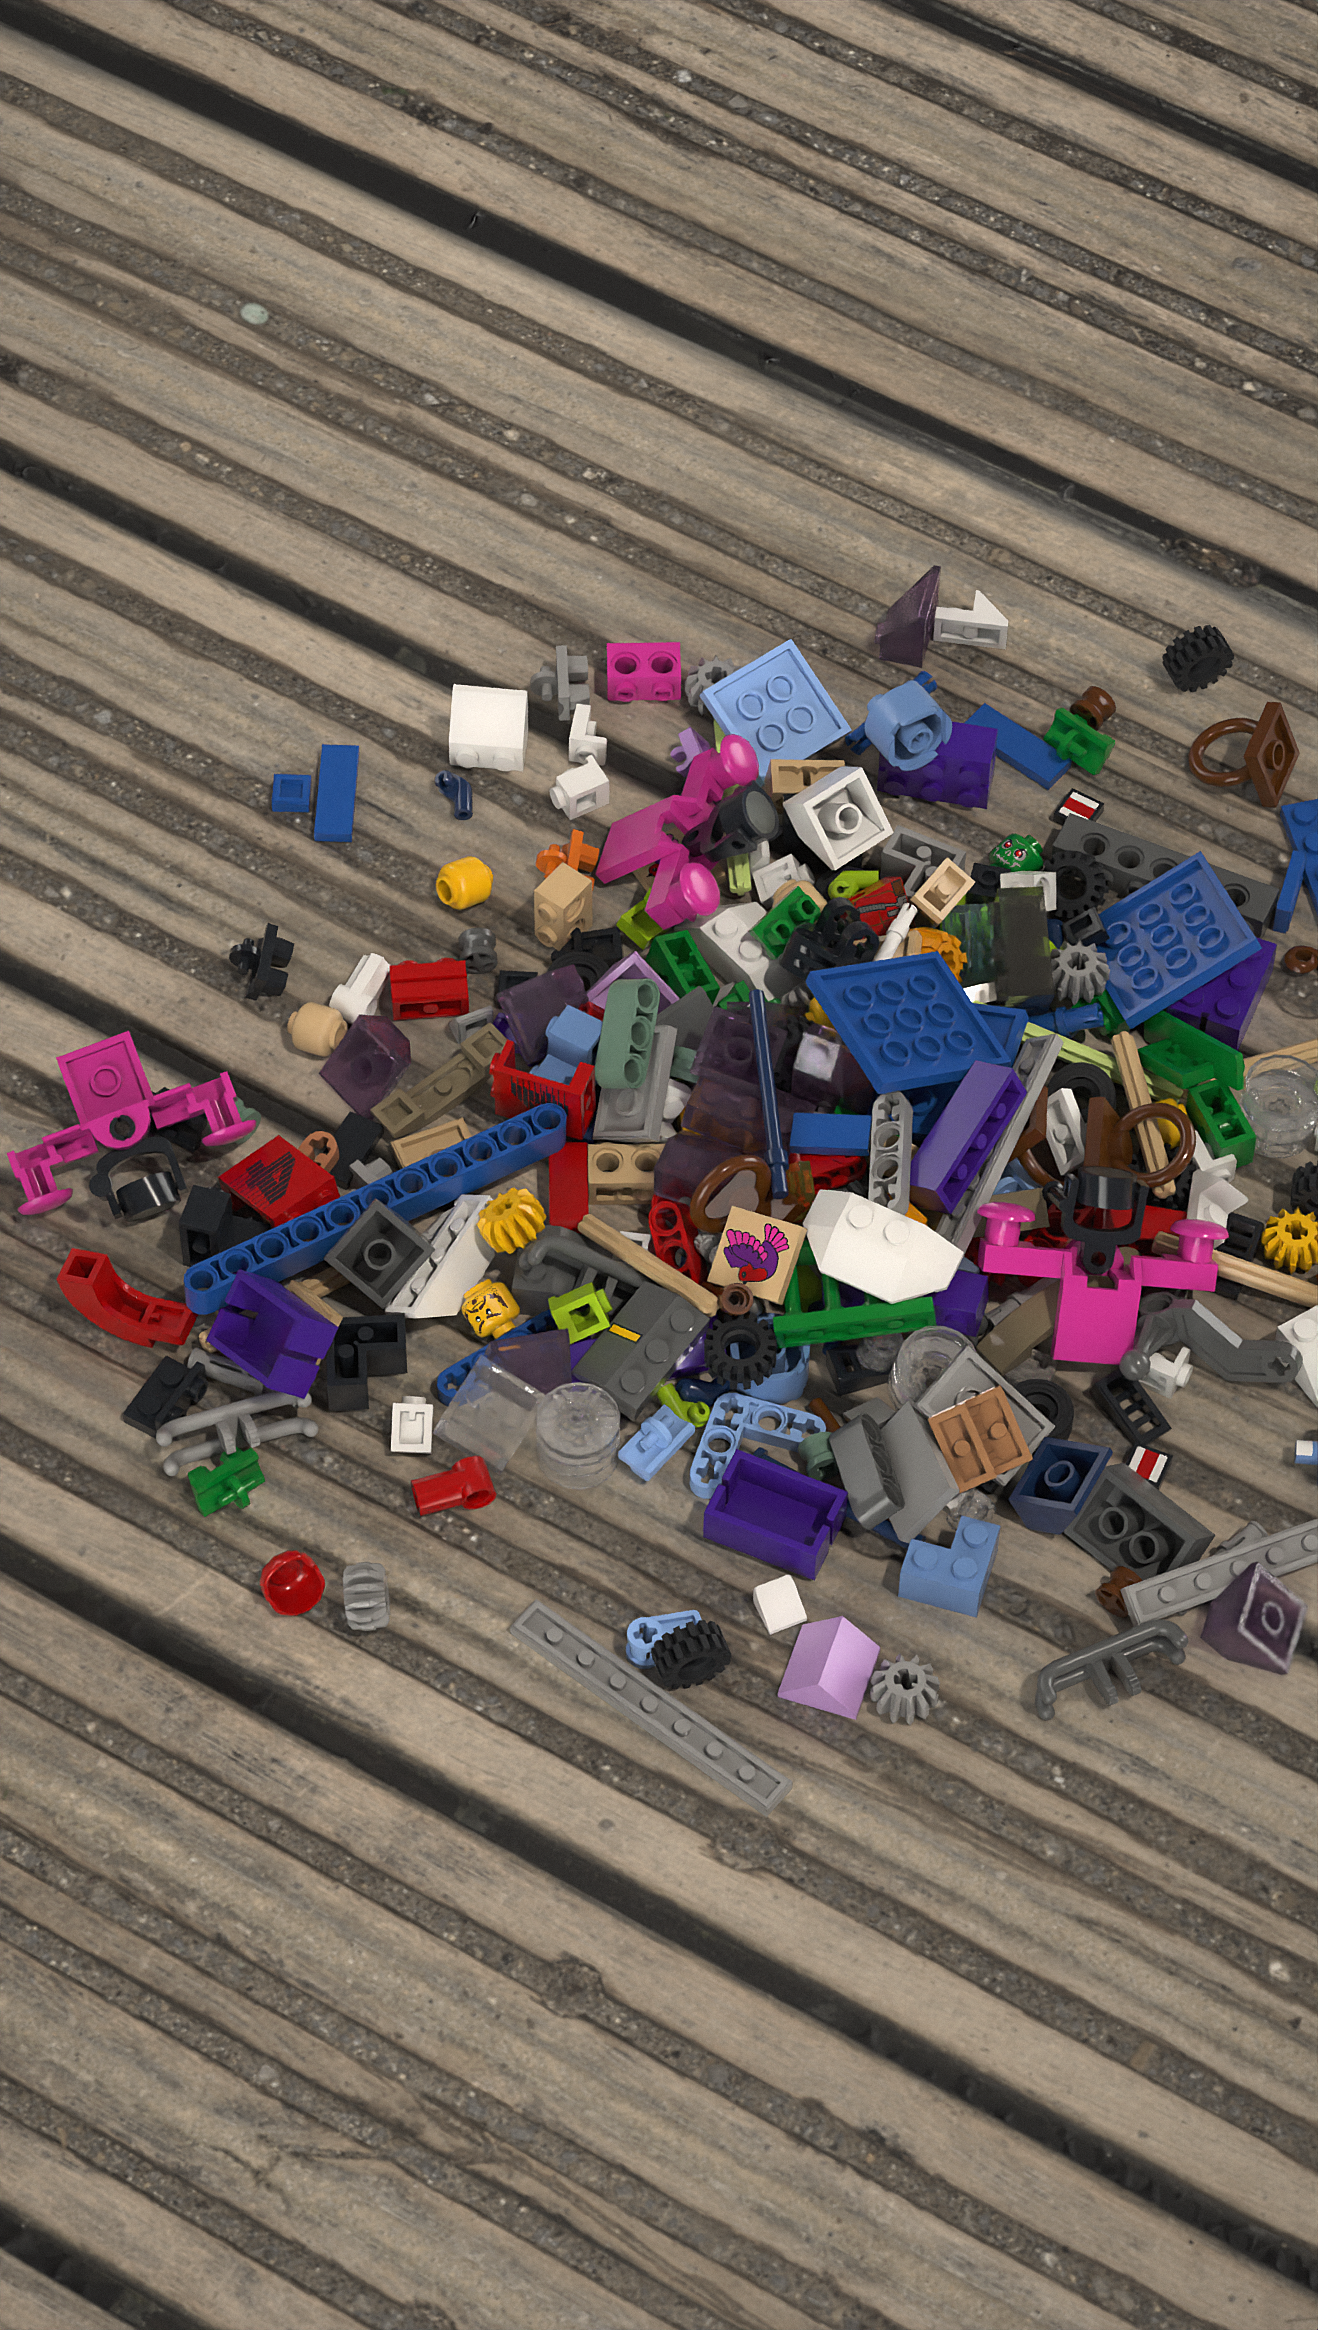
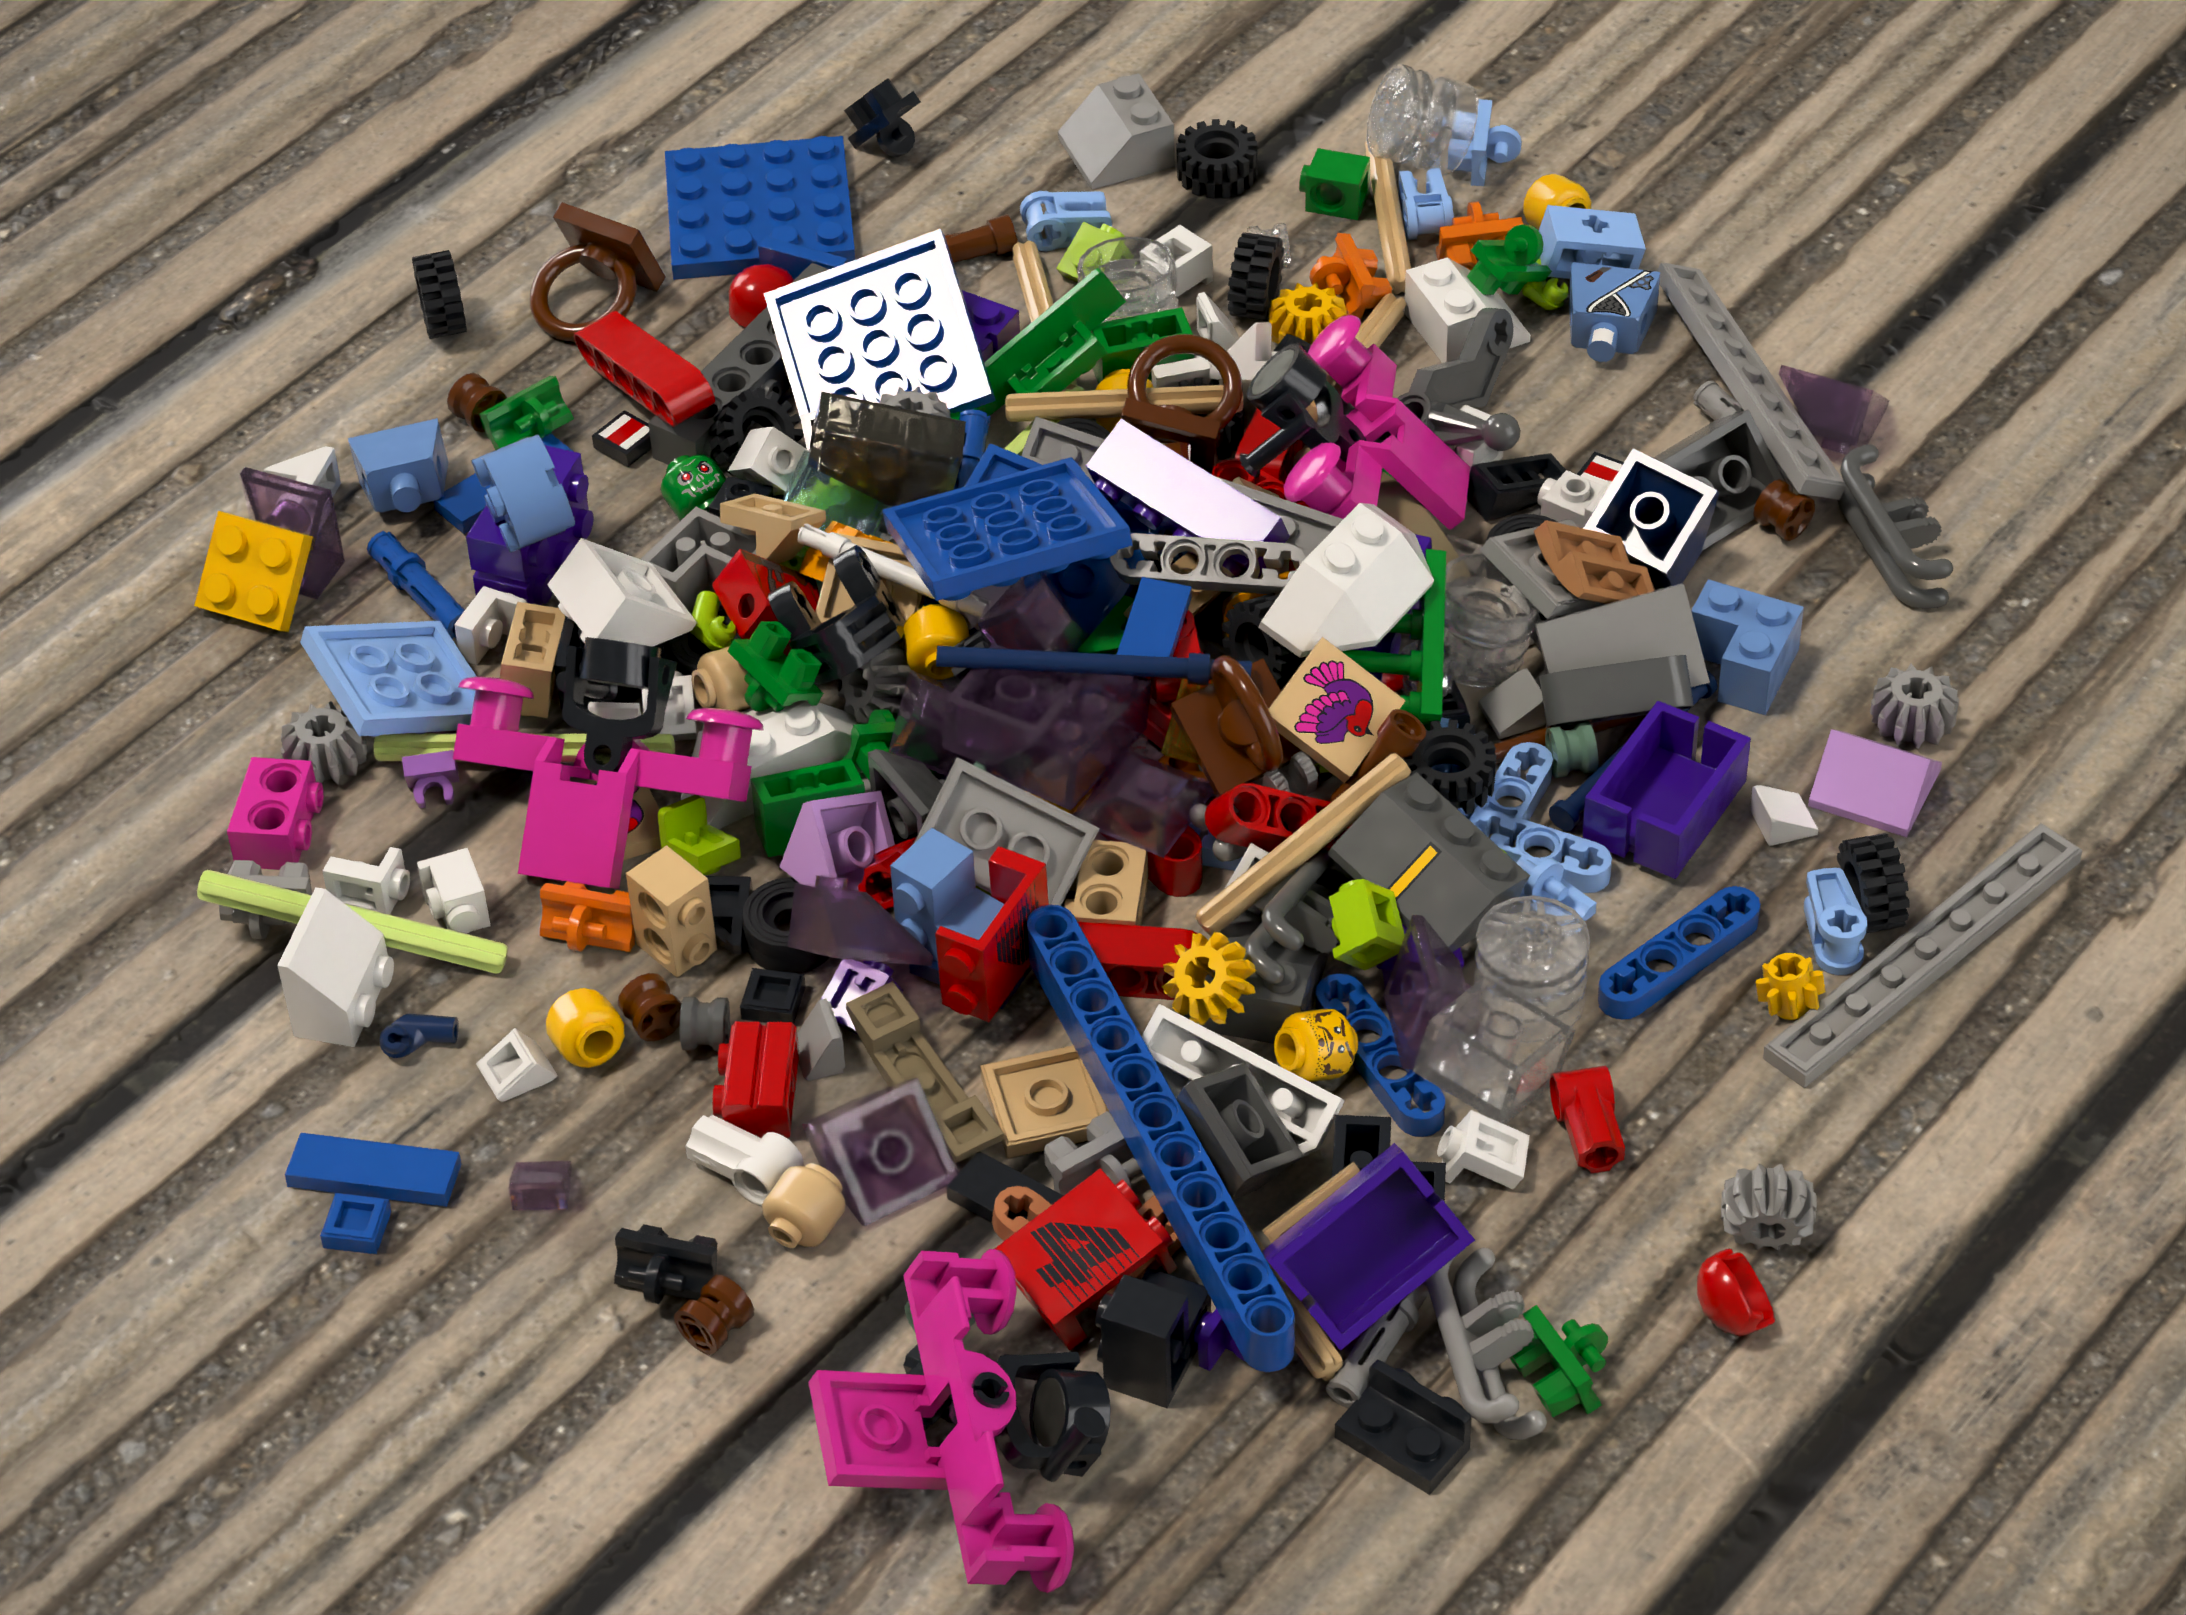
camera: 80 degrees left, 10 degrees down
red arch [56,1248,199,1348] -> none
sand green beam [595,978,660,1089] -> none
none -> yellow plate [194,511,313,632]
none -> yellowish green axle [197,870,508,974]
none -> medium blue torso [348,418,448,512]
none -> white bracket [454,586,527,665]
none -> white slope [476,1028,558,1102]
none -> slope [508,1161,572,1210]
none -> red beam [574,311,715,427]
none -> reddish brown wheel [618,973,682,1042]
none -> reddish brown wheel [674,1275,754,1355]
none -> red hair [729,264,794,327]
none -> white slope [1196,292,1239,351]
none -> white brick [1537,470,1612,528]
none -> blue beam [1598,886,1761,1020]
none -> yellow gear [1756,953,1826,1020]

